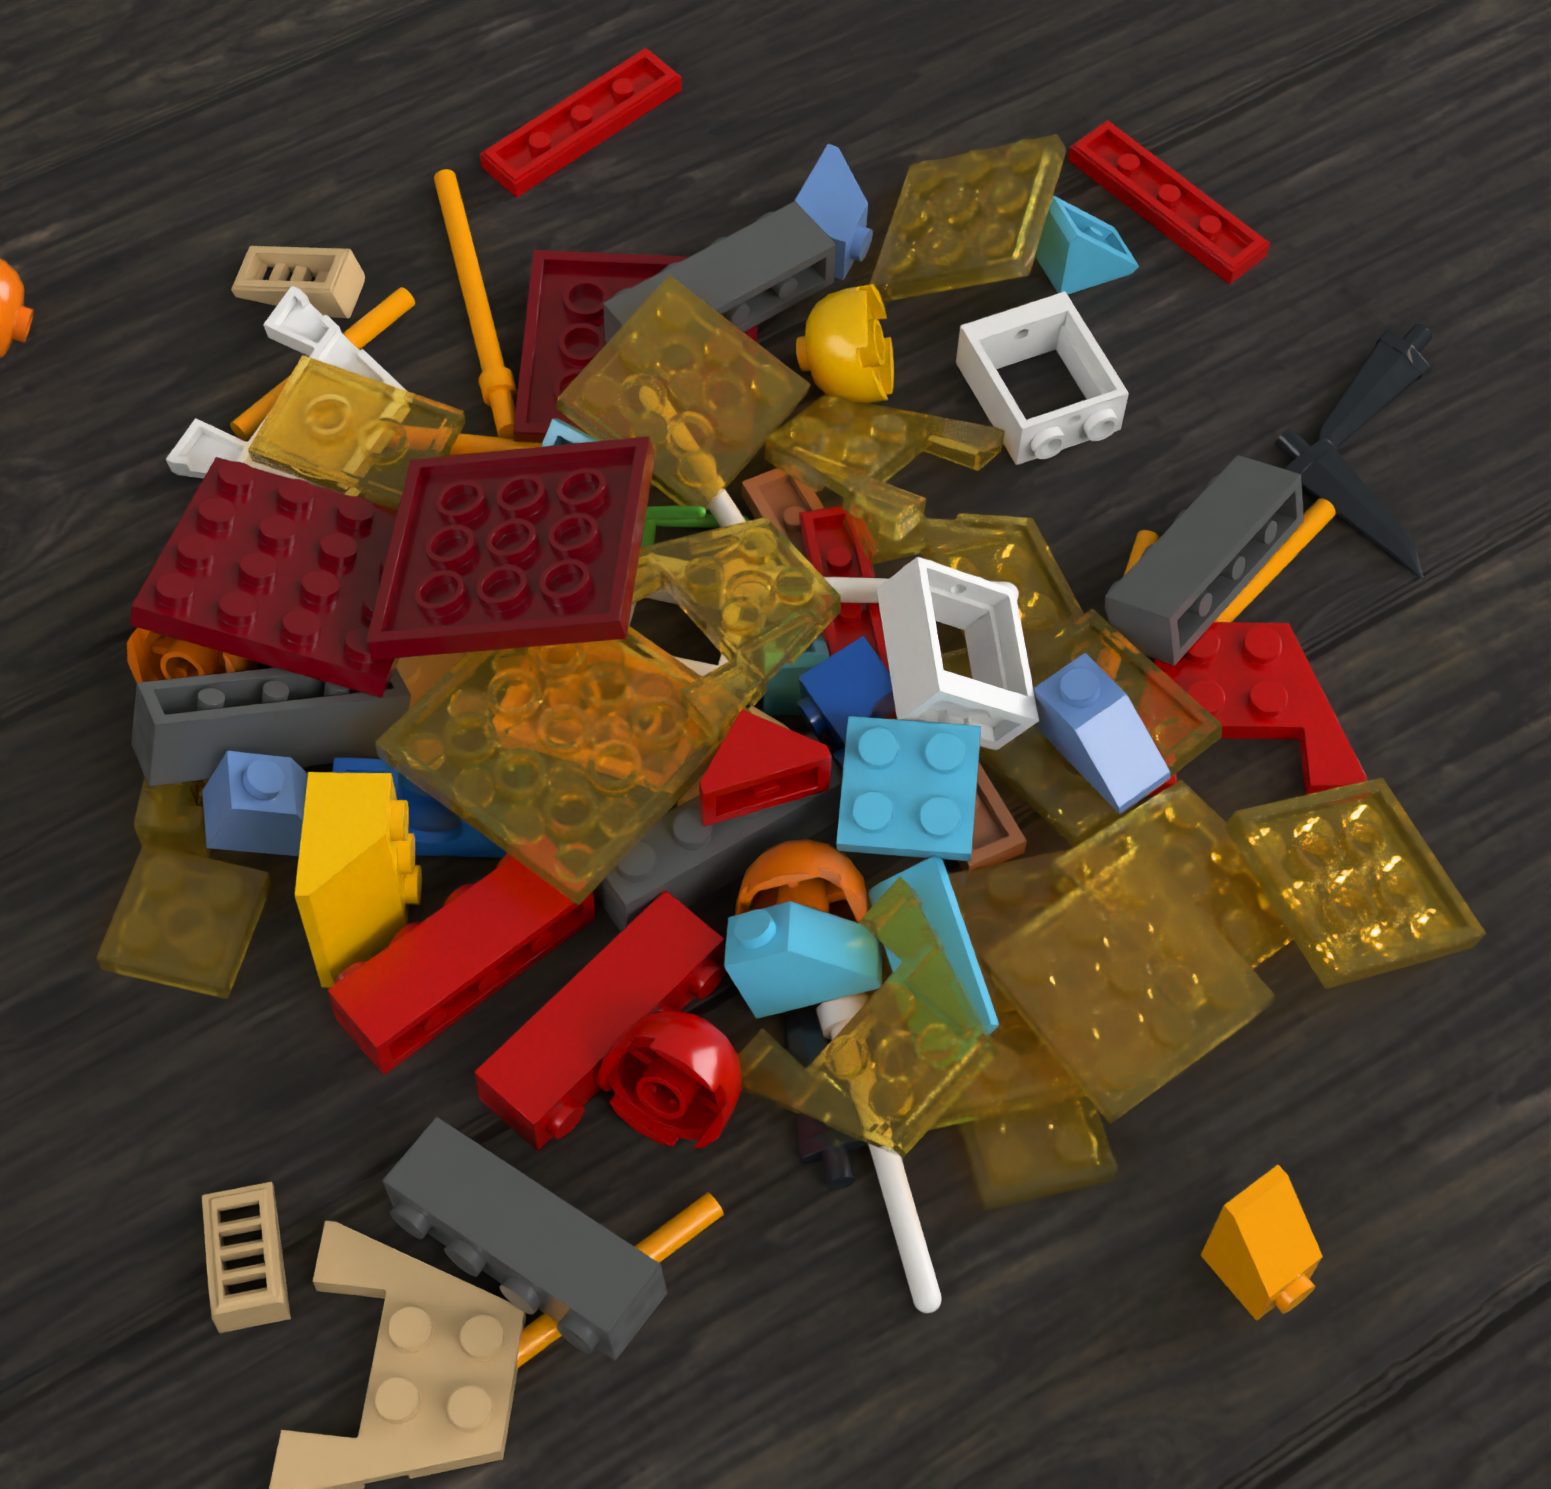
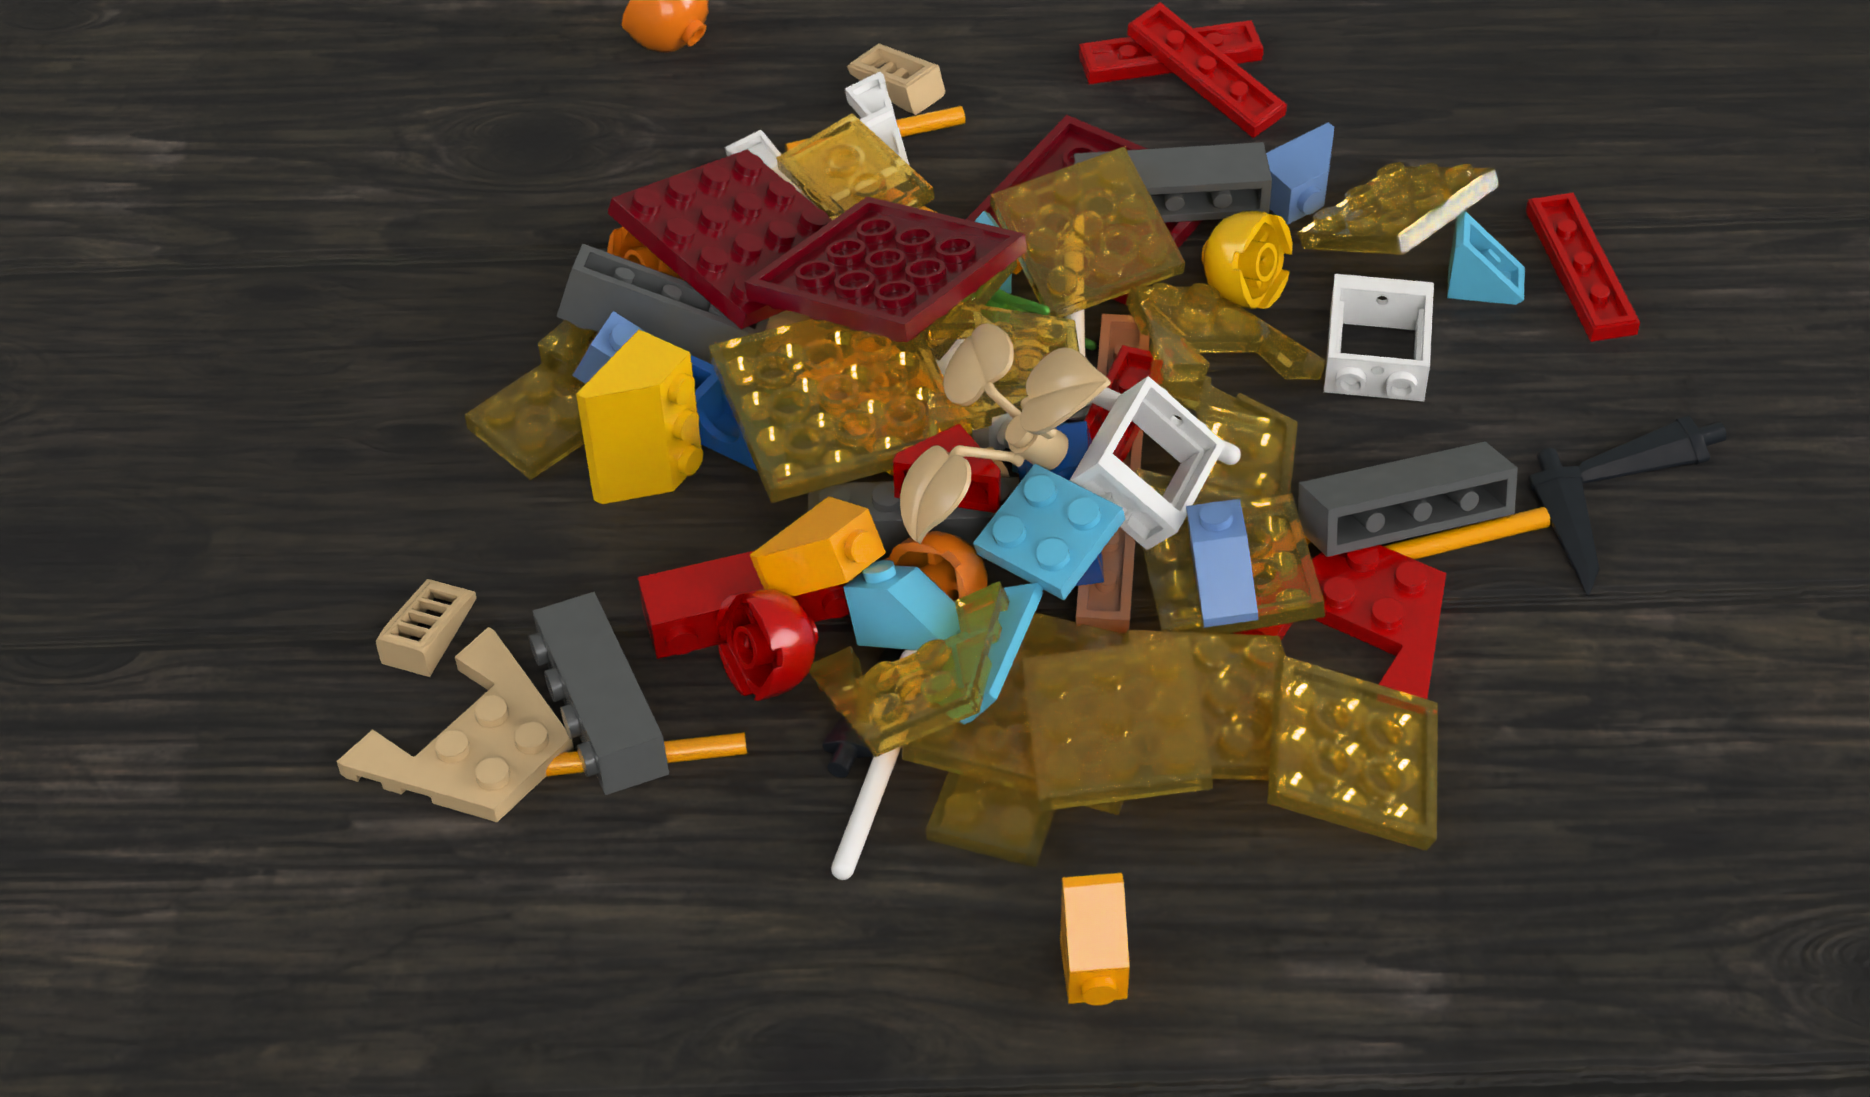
camera: 35 degrees right, 10 degrees down
red brick [327,835,595,1075] -> none
light orange bar [434,169,518,438] -> none
none -> light orange slope [750,496,886,597]
none -> tan plant [900,323,1111,544]
none -> red tile [1127,2,1287,138]

